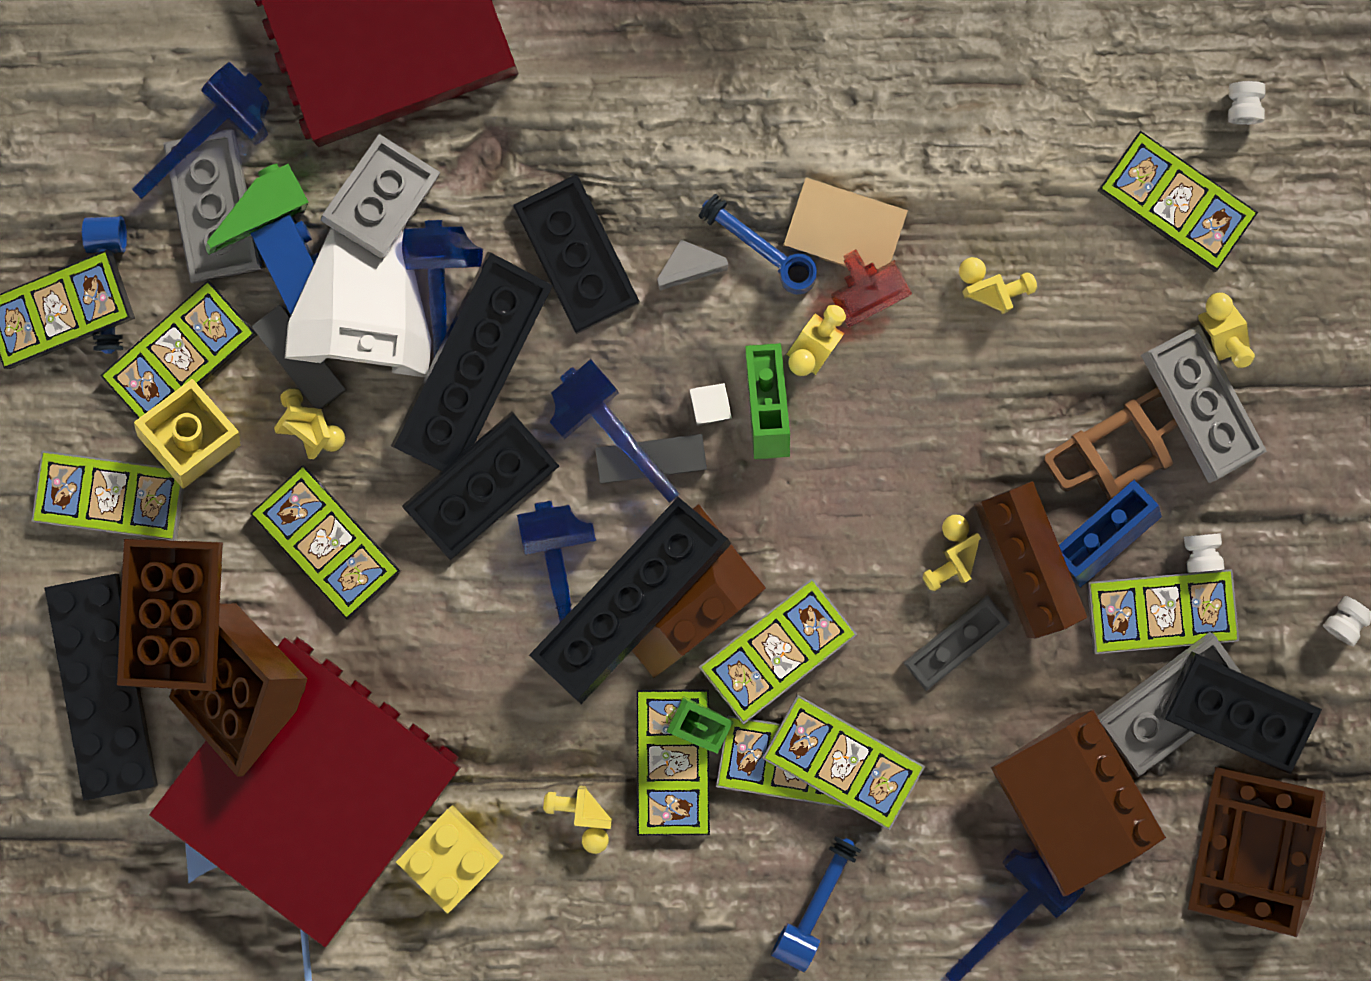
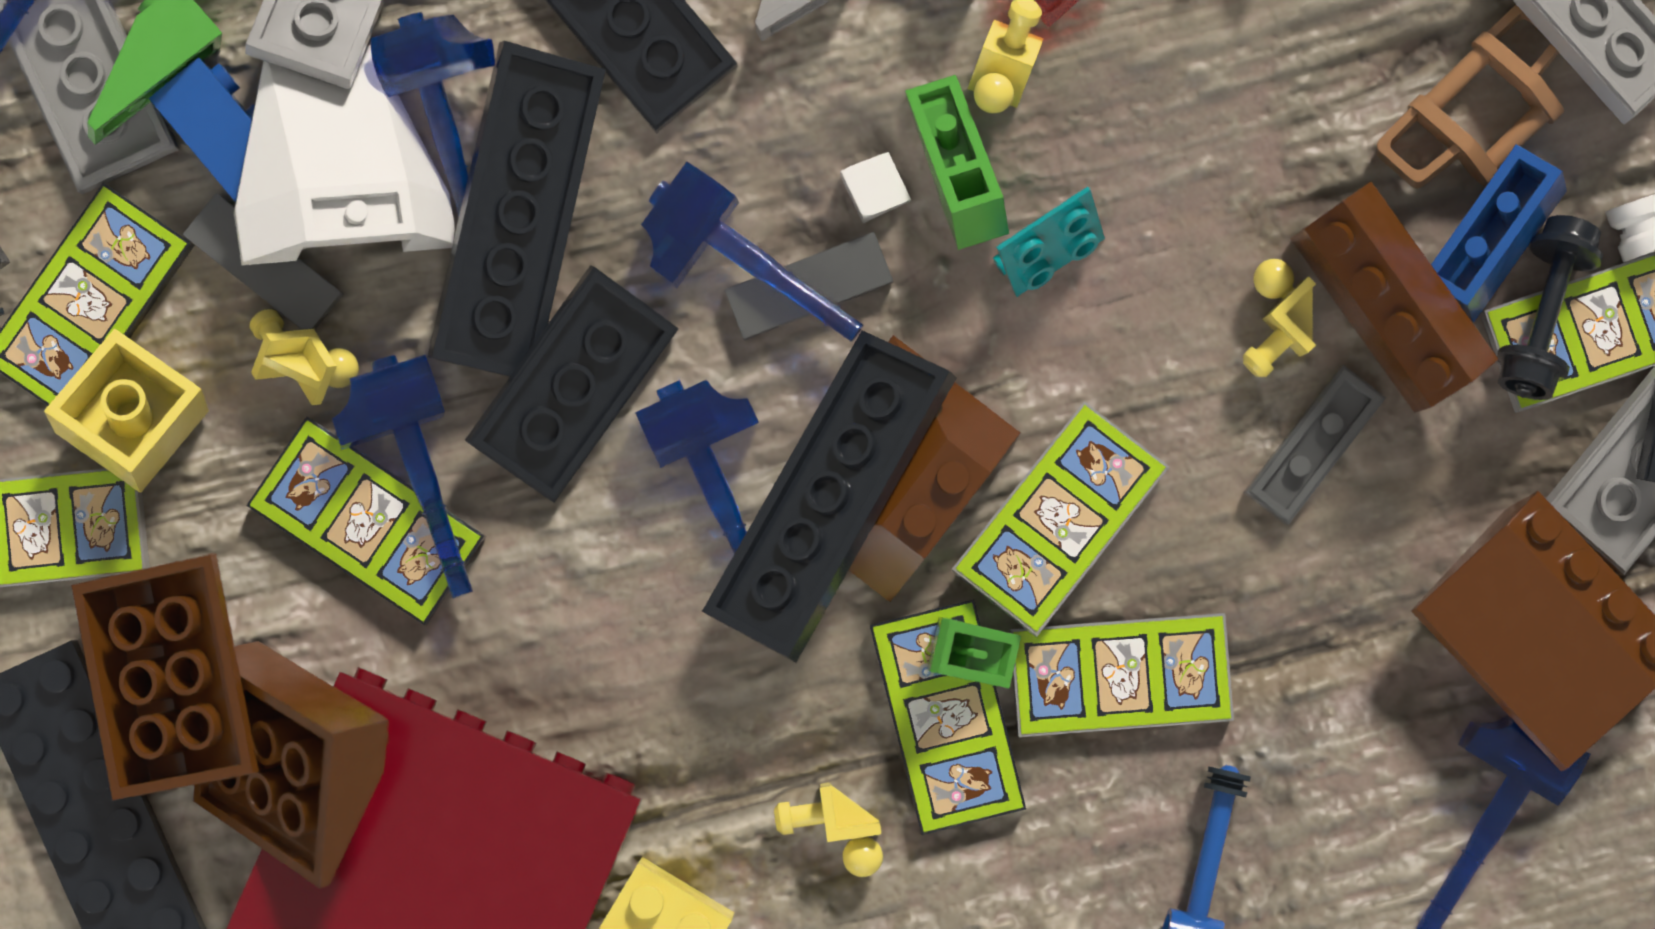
camera: 15 degrees left, 0 degrees up
tile [762,694,925,830] -> none
none -> clear blue piece [332,355,473,599]
none -> teal hinge [992,186,1105,297]
none -> black piece [1497,215,1603,400]

